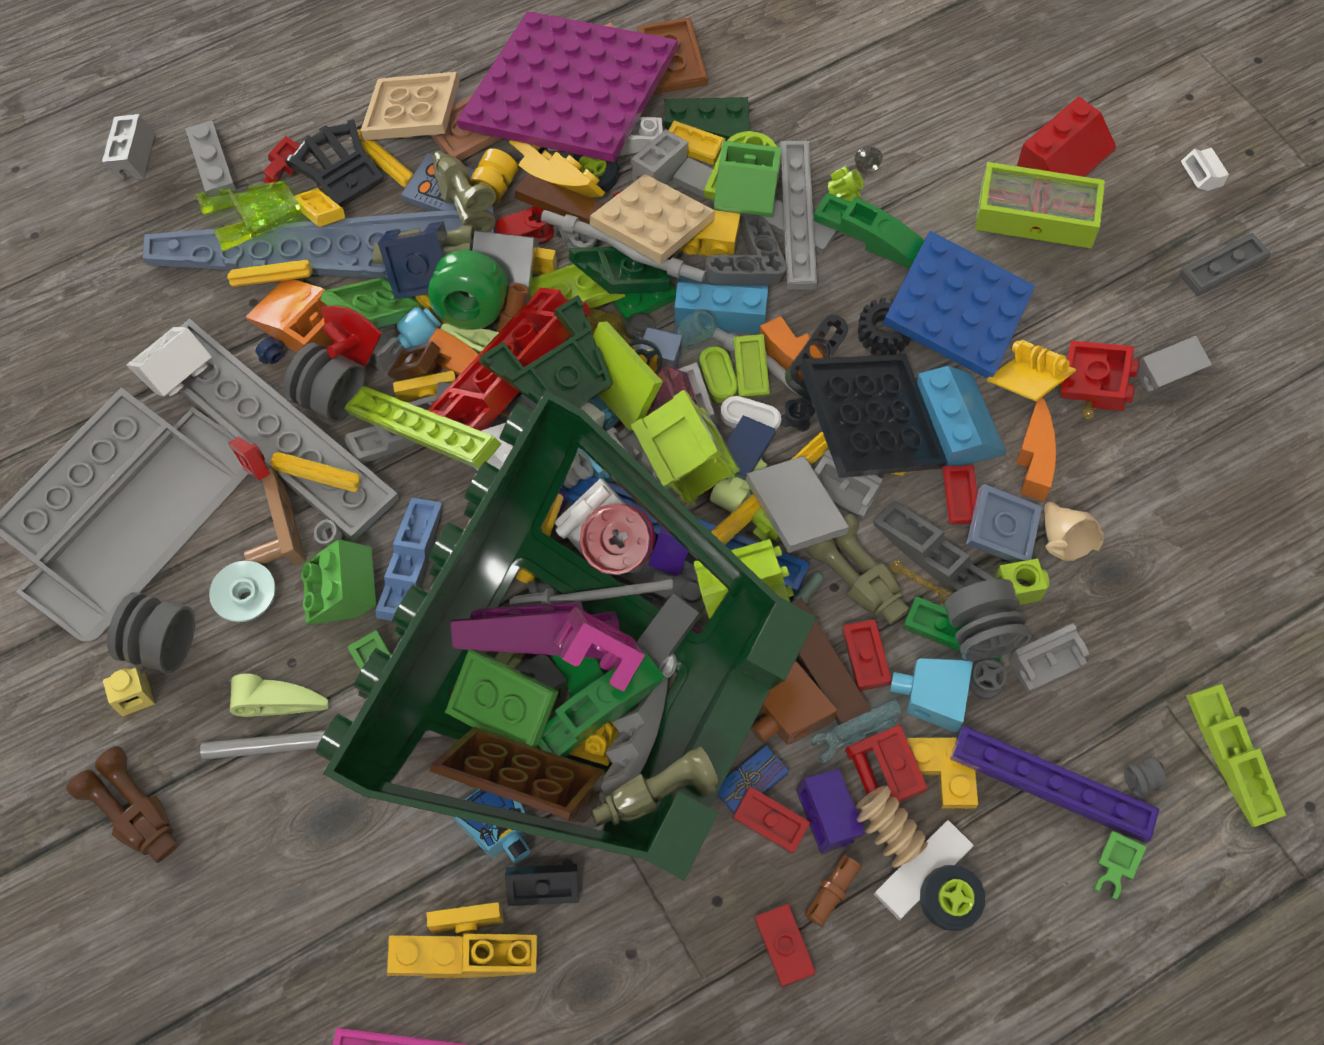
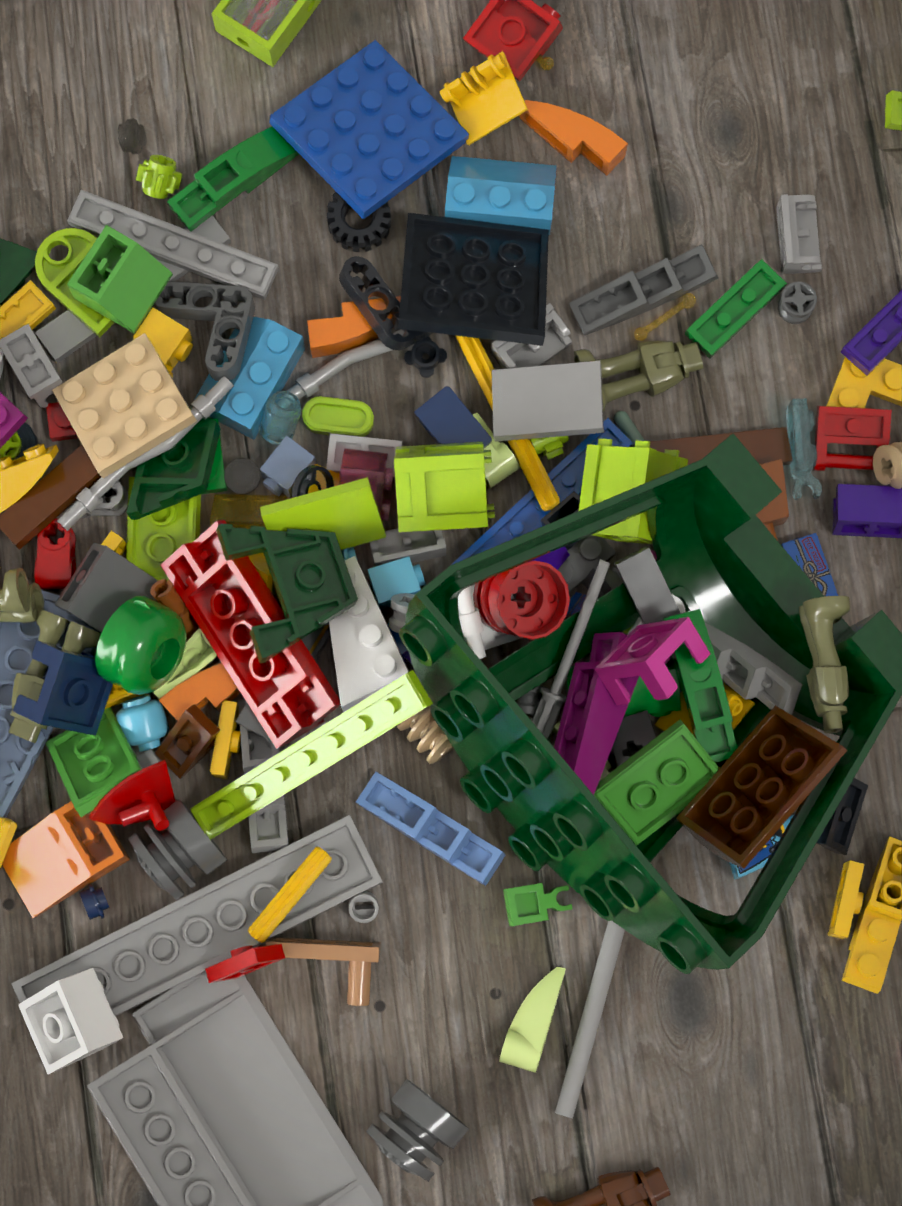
camera: 70 degrees left, 15 degrees up
light yellow brick [103,668,155,717] -> none
light aqua dish [209,561,276,622] -> none
bright green slope [301,539,376,625] -> none
white tile [721,396,781,433] -> none
red plate [731,787,810,854] -> none
lime tile [733,334,770,398] -> none
red plate [842,620,892,691] -> none
medium azure torso [889,658,973,733] -> none
red tile [942,465,978,524] -> none
dark grey wheel [944,579,1032,661] -> none
sand blue plate [966,484,1042,563] -> none
lime brick [995,559,1049,605] -> none
tan hat [1044,501,1104,561] -> none

